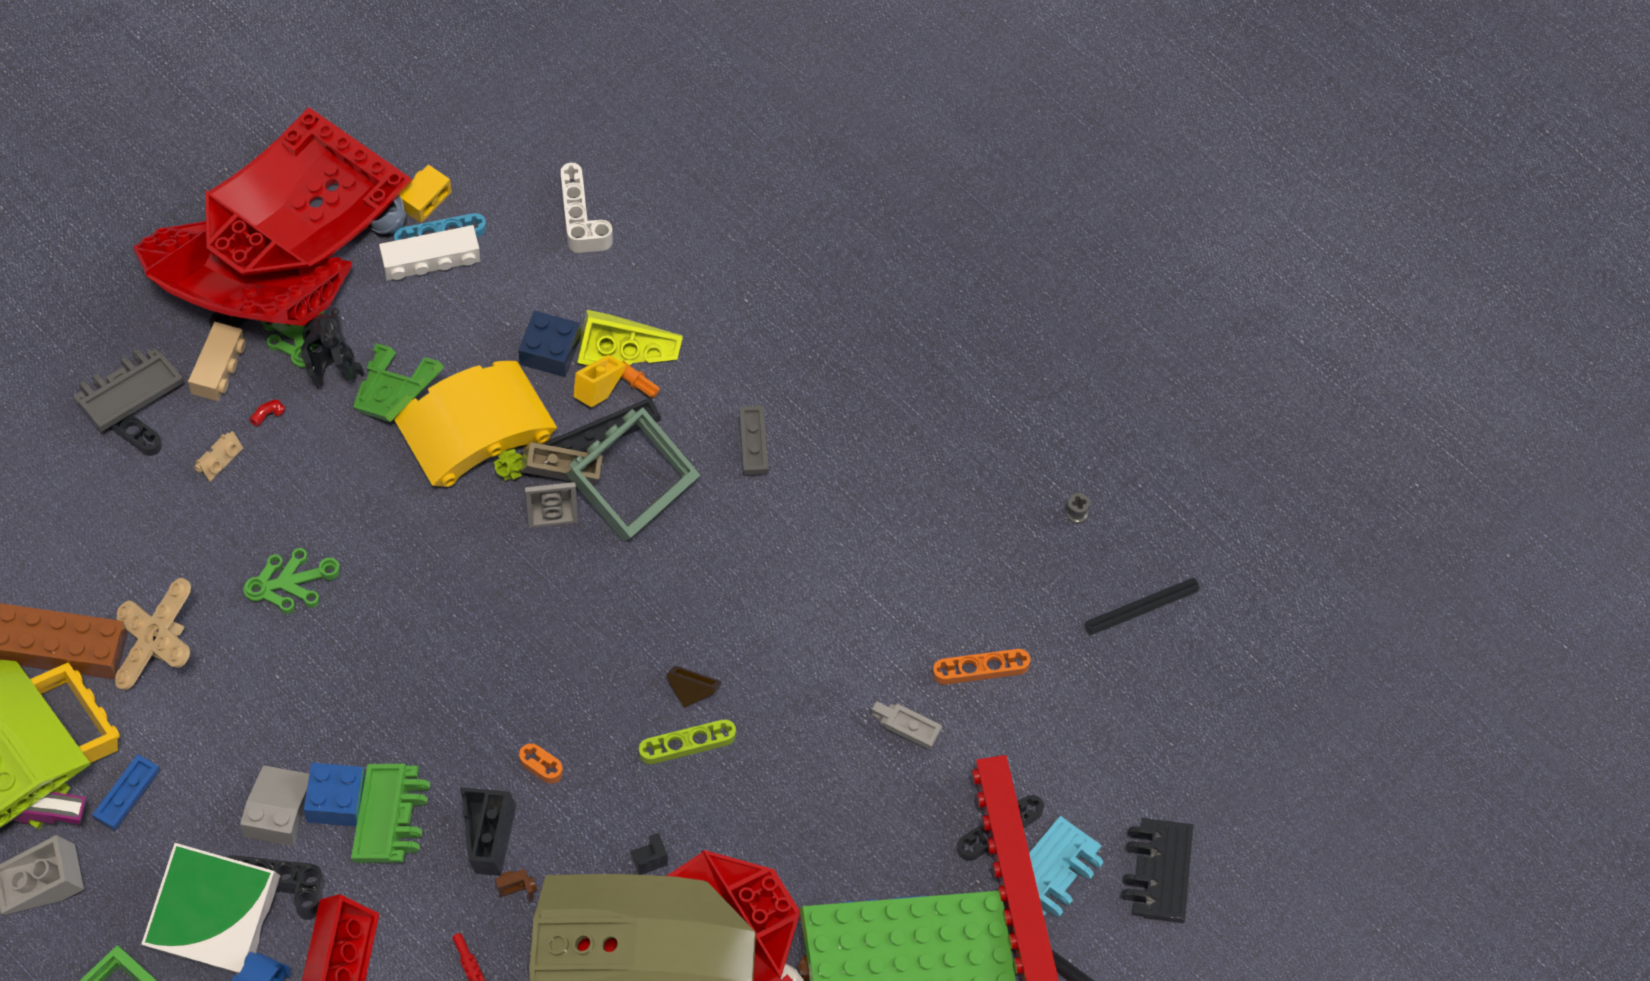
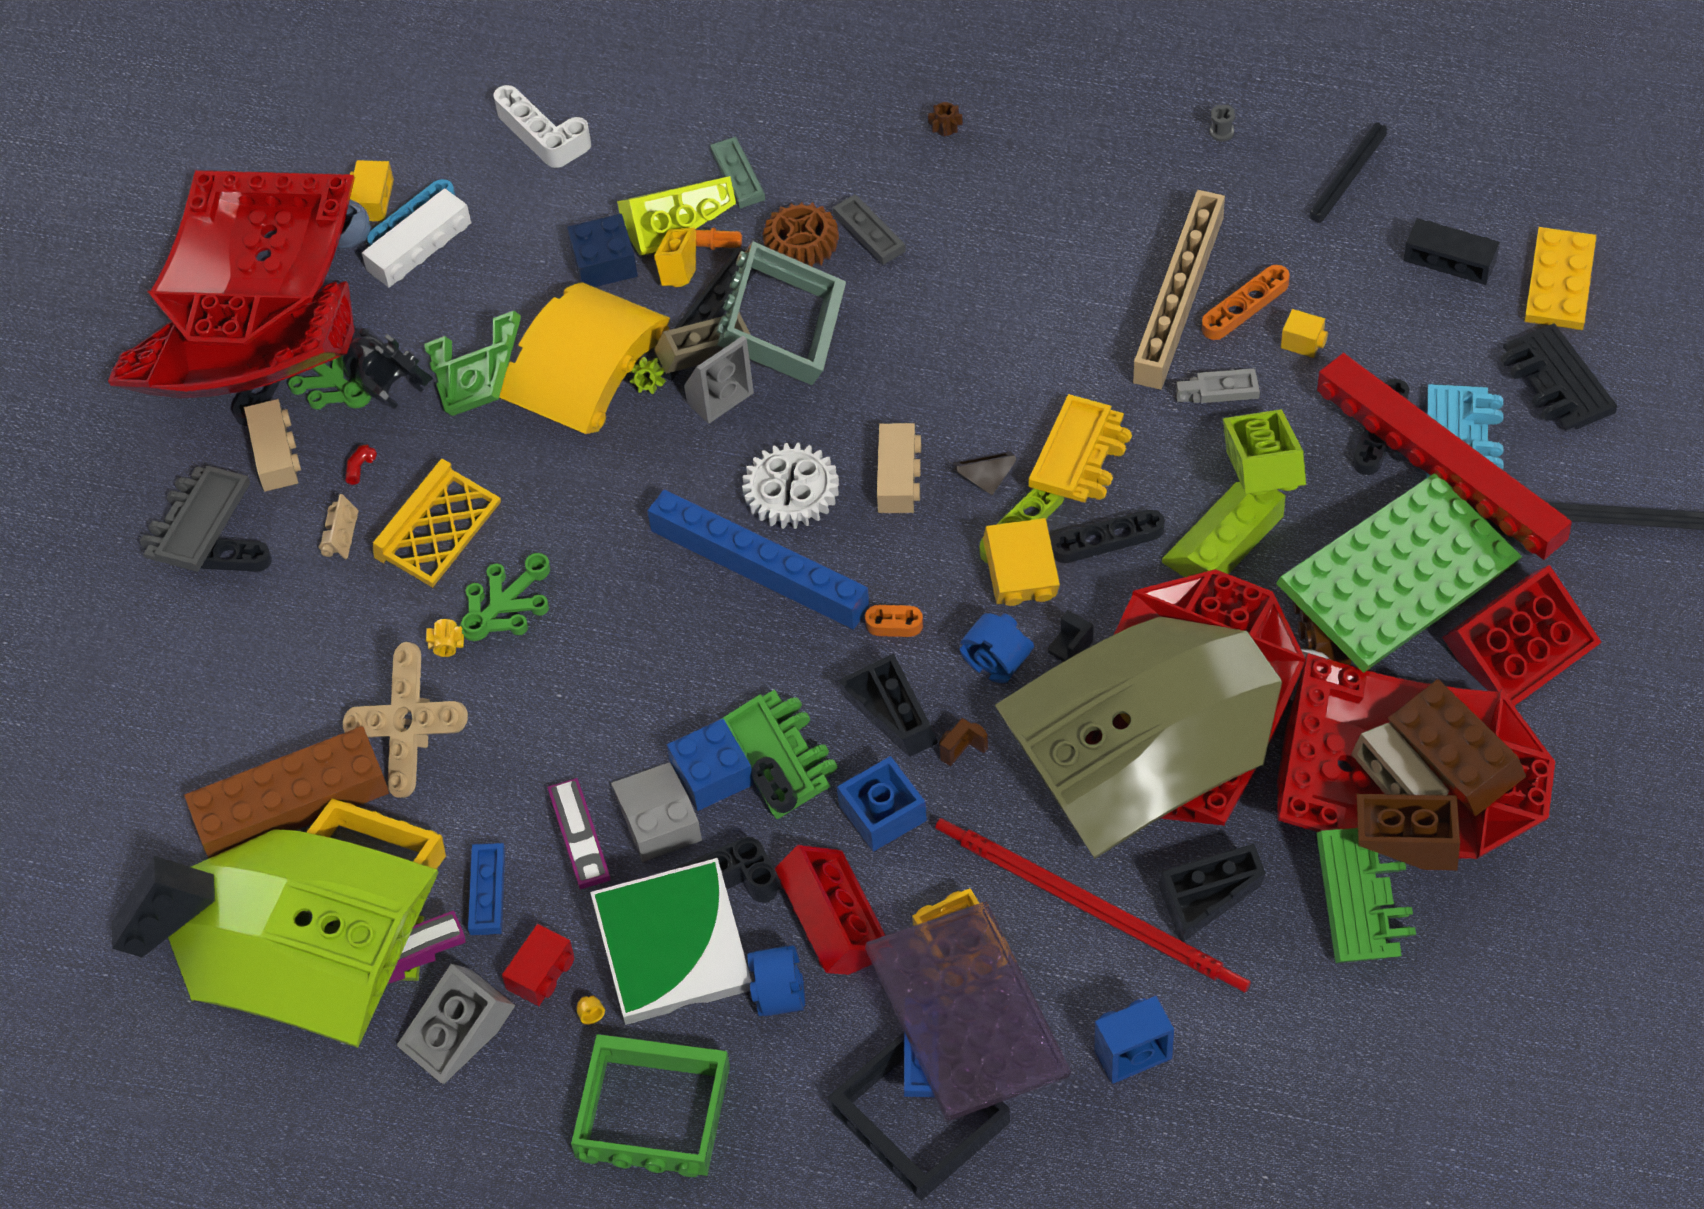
camera: 25 degrees left, 5 degrees down
none -> yellow fence [373,458,501,588]
none -> yellow gear [426,619,464,657]
none -> red brick [502,924,574,1006]
none -> slope [547,778,611,890]
none -> yellow hinge [576,996,605,1025]
none -> blue brick [647,490,870,630]
none -> sand green tile [710,137,765,208]
none -> white gear [742,443,839,529]
none -> black beam [752,757,798,813]
none -> dark orange gear [763,201,839,267]
none -> blue brick [837,756,927,852]
none -> tan brick [877,423,921,513]
none -> reddish brown gear [928,102,963,136]
none -> blue brick [960,613,1035,683]
none -> yellow brick [983,518,1060,606]
none -> yellow hinge [1029,394,1132,503]
none -> black beam [1051,509,1165,563]
none -> tan brick [1133,190,1225,390]
none -> lime slope [1162,482,1286,577]
none -> lime brick [1223,409,1306,495]
none -> yellow brick [1281,309,1328,358]
none -> black brick [1404,218,1500,285]
none -> yellow plate [1524,227,1596,330]

